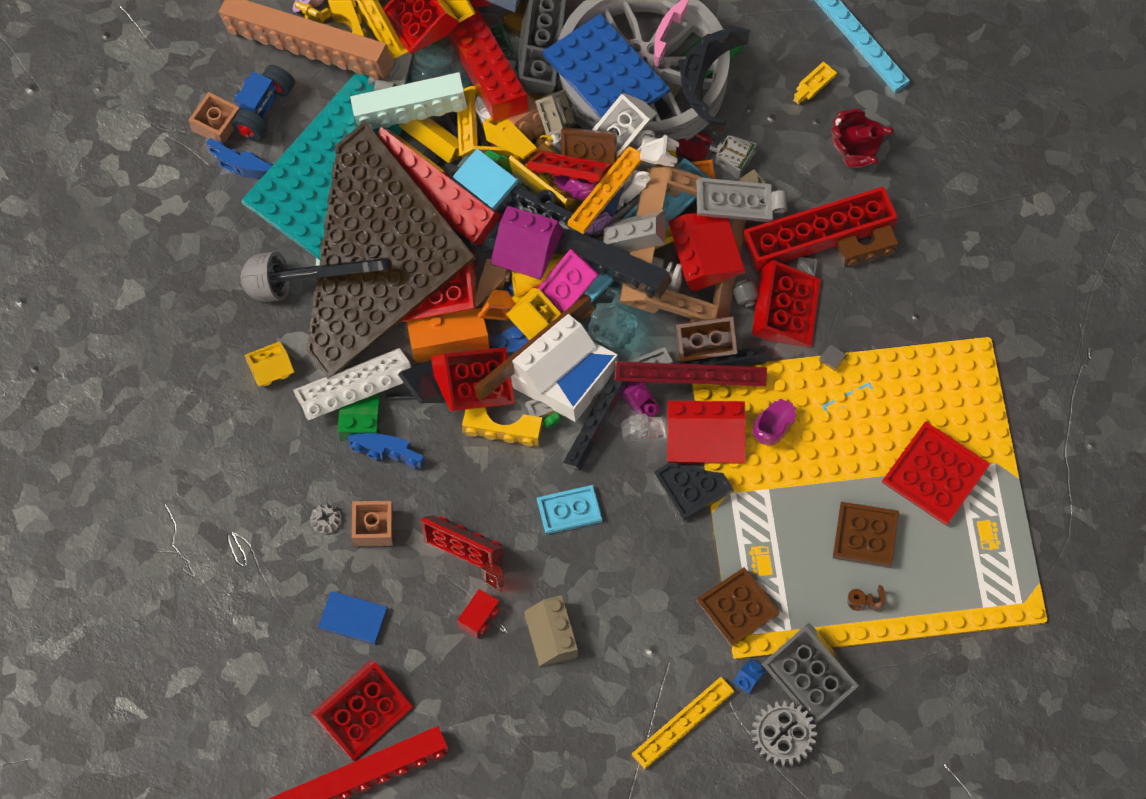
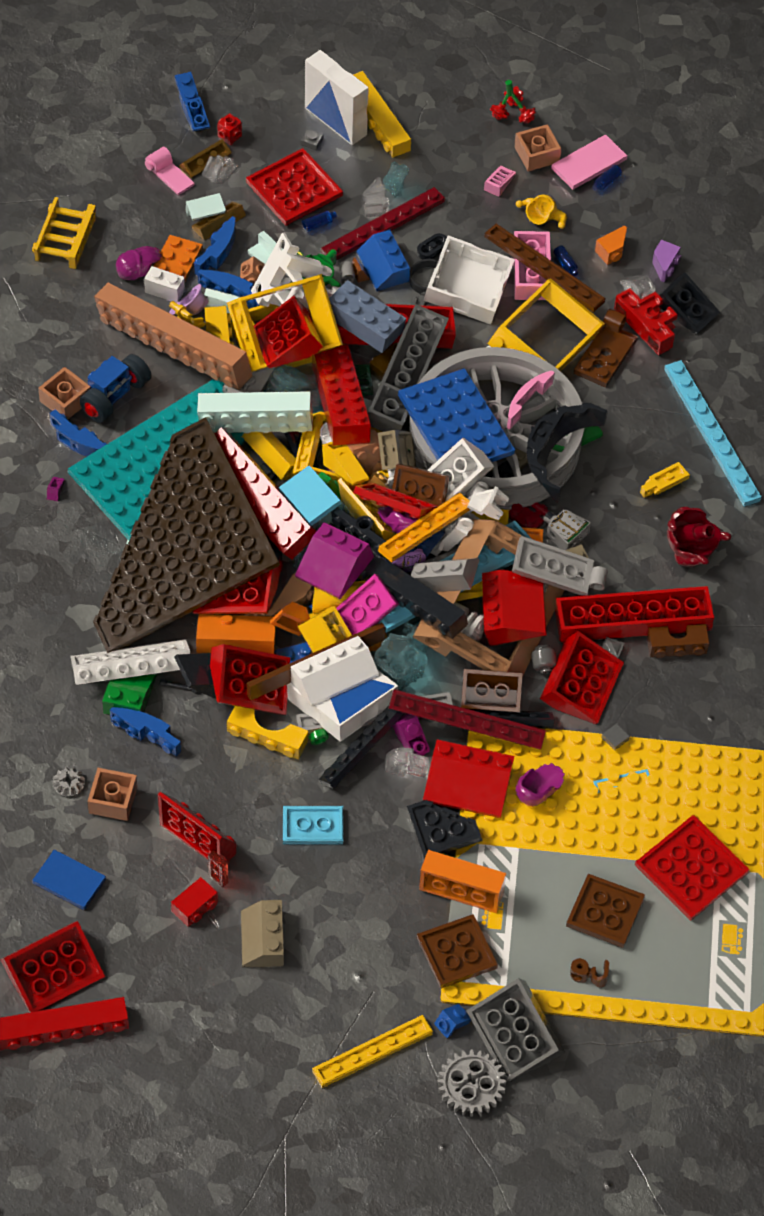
camera: 10 degrees right, 10 degrees down
piece [240,251,391,302] -> none
yellow slope [244,341,294,386] -> none
none -> magenta piece [47,477,65,501]
none -> orange brick [419,850,506,913]

